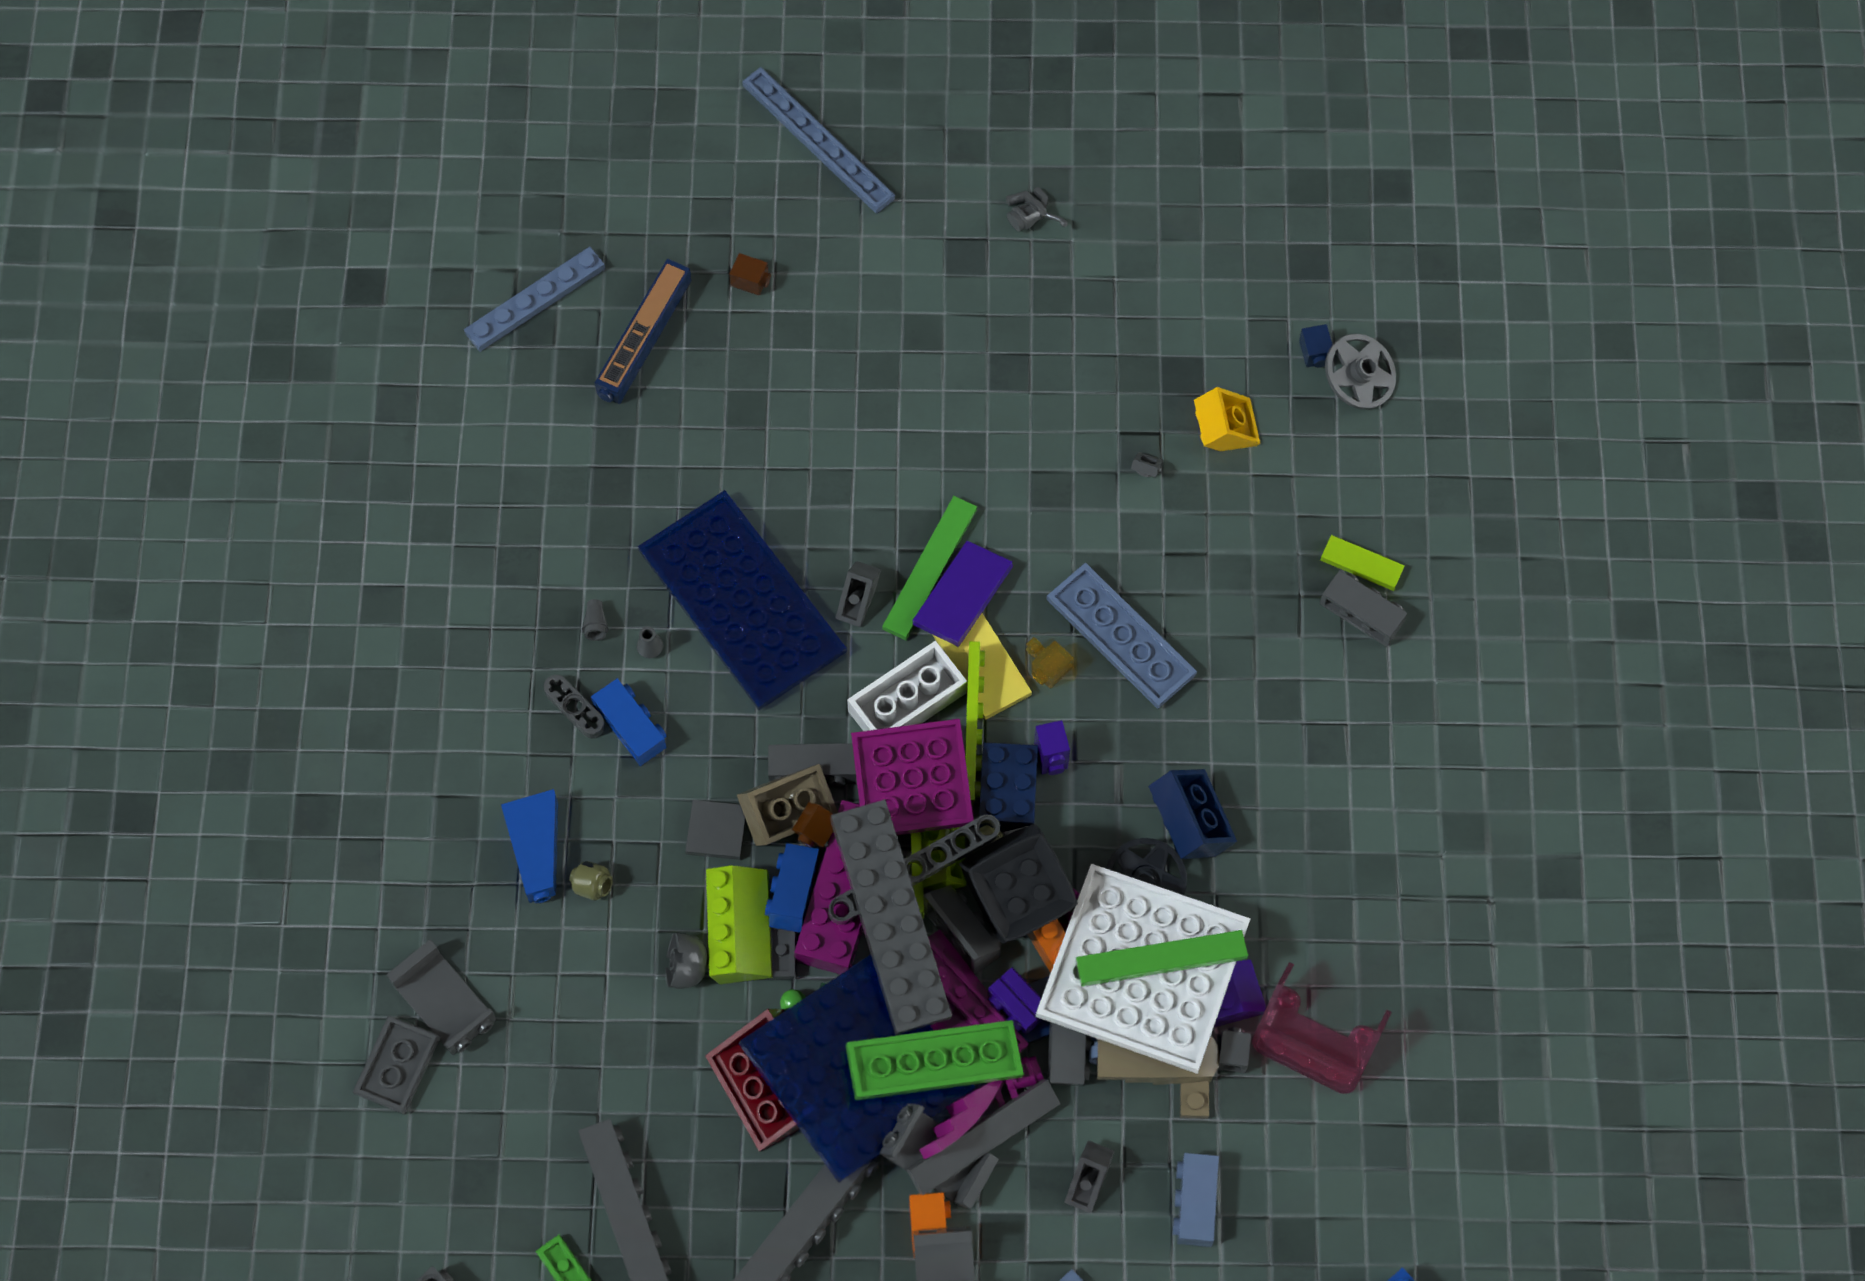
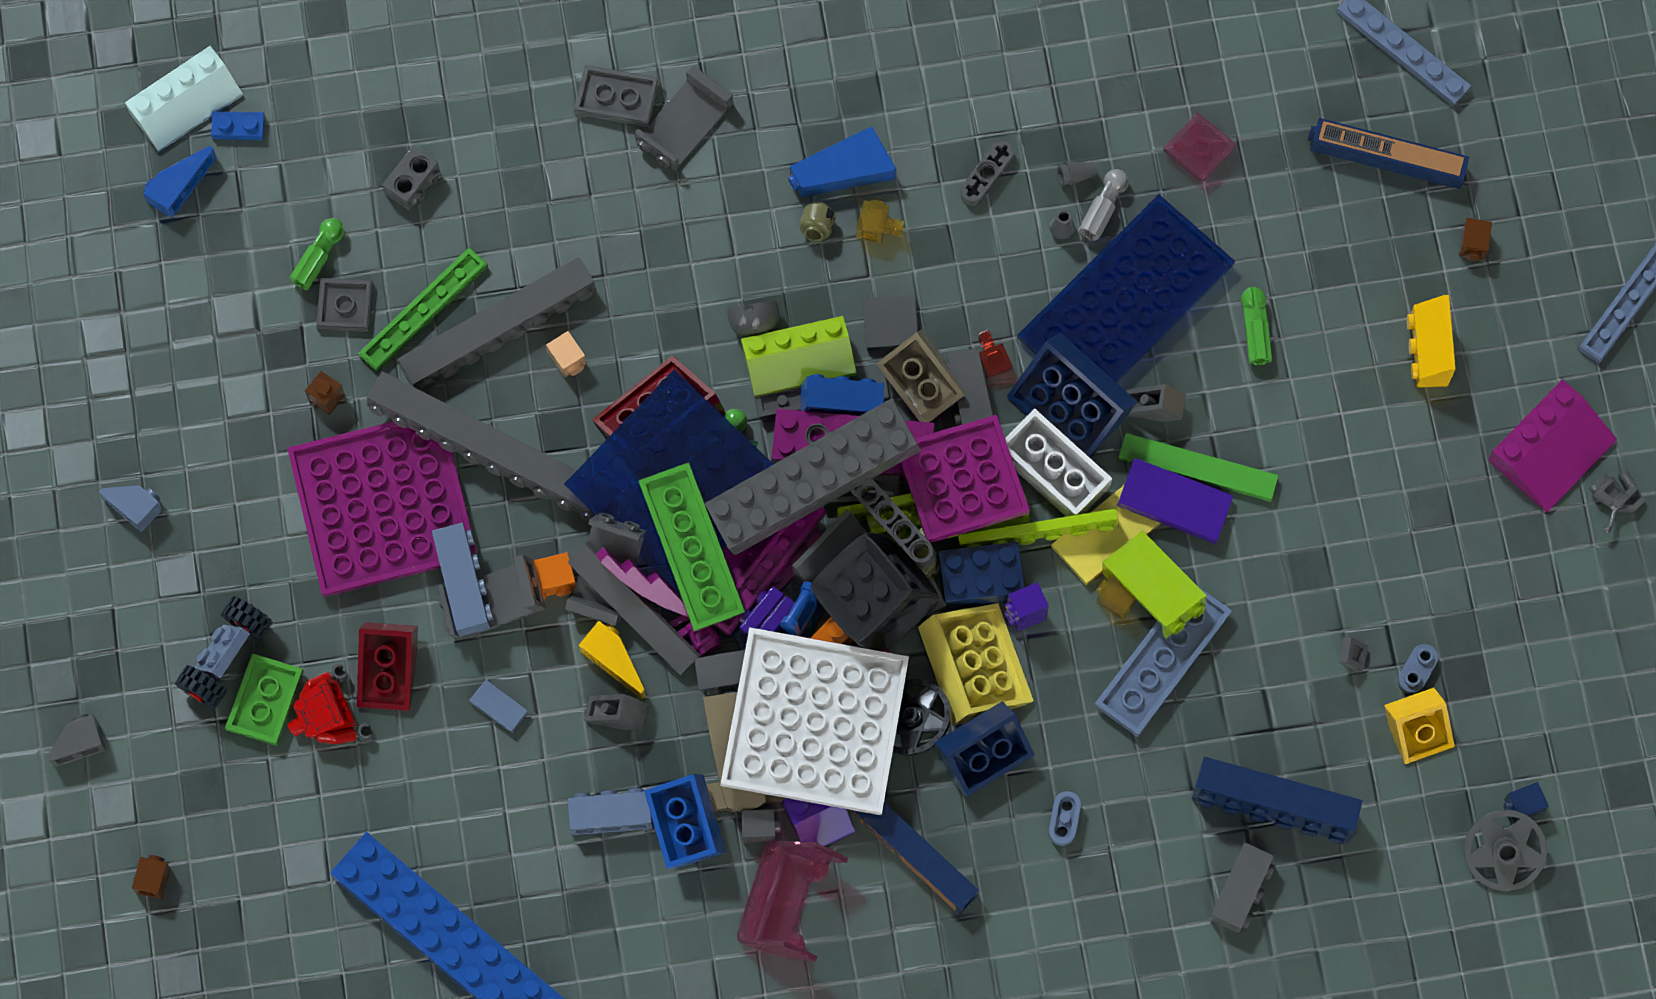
camera: 80 degrees right, 5 degrees up
blue brick [591,678,667,766] -> none
reddish brown brick [792,802,833,848] -> none
bright green tile [1076,930,1248,987] -> none
lime tile [1320,535,1405,591] -> none
none -> light nougat brick [546,331,587,378]
none -> yellow slope [579,621,646,700]
none -> blue brick [644,774,726,869]
none -> blue plate [780,582,824,638]
none -> dark blue brick [846,802,979,915]
none -> clear yellow brick [856,200,904,243]
none -> light yellow slope [918,603,1034,725]
none -> clear red plate [978,330,1013,378]
none -> dark blue slope [1007,333,1138,458]
none -> sand blue plate [1048,791,1081,846]
none -> light grey piece [1078,169,1129,242]
none -> lime panel [1102,530,1206,638]
none -> clear pink plate [1163,112,1237,183]
none -> dark blue brick [1191,756,1363,844]
none -> bright green piece [1241,287,1272,365]
none -> sand blue plate [1397,644,1438,695]
none -> yellow slope [1407,295,1455,388]
none -> magenta slope [1488,379,1617,513]

